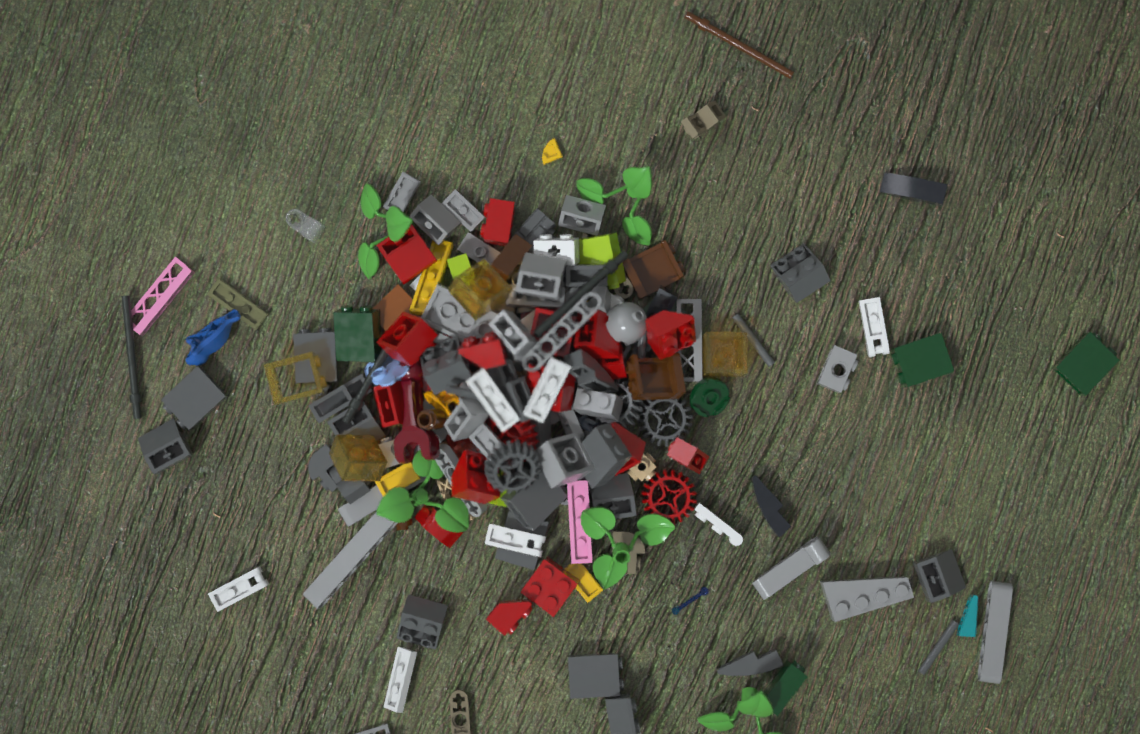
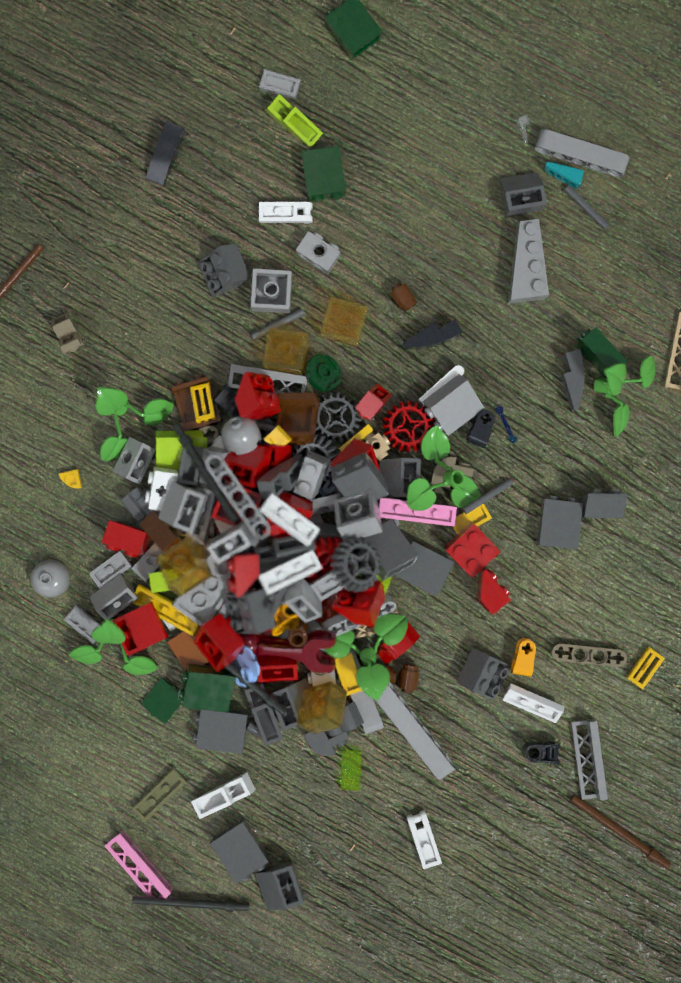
camera: 75 degrees left, 0 degrees up
blue animal [185,309,241,366] -> none
clear yellow window [264,352,327,405] -> none
clear piece [286,209,326,244] -> none
white plate [485,523,546,557] -> none
light grey beam [752,536,831,600] -> none
none -> light grey cylinder [30,559,70,598]
none -> dark green piece [140,678,181,724]
none -> yellow tile [190,382,216,424]
none -> white slope [191,772,256,819]
none -> light grey brick [251,269,293,313]
none -> light grey tile [259,69,301,100]
none -> yellow tile [264,425,292,445]
none -> lime slope [265,94,323,148]
none -> clear yellow brick [320,297,368,347]
none -> yellow tile [339,424,373,452]
none -> clear neon green plate [341,750,362,791]
none -> reddish brown brick [390,282,417,312]
none -> reddish brown brick [398,664,420,693]
none -> light grey brick [423,374,484,436]
none -> dark grey bar [462,478,513,514]
none -> black piece [466,410,495,449]
none -> light orange piece [511,638,536,677]
none -> clear hand [516,115,530,144]
none -> black piece [522,742,561,764]

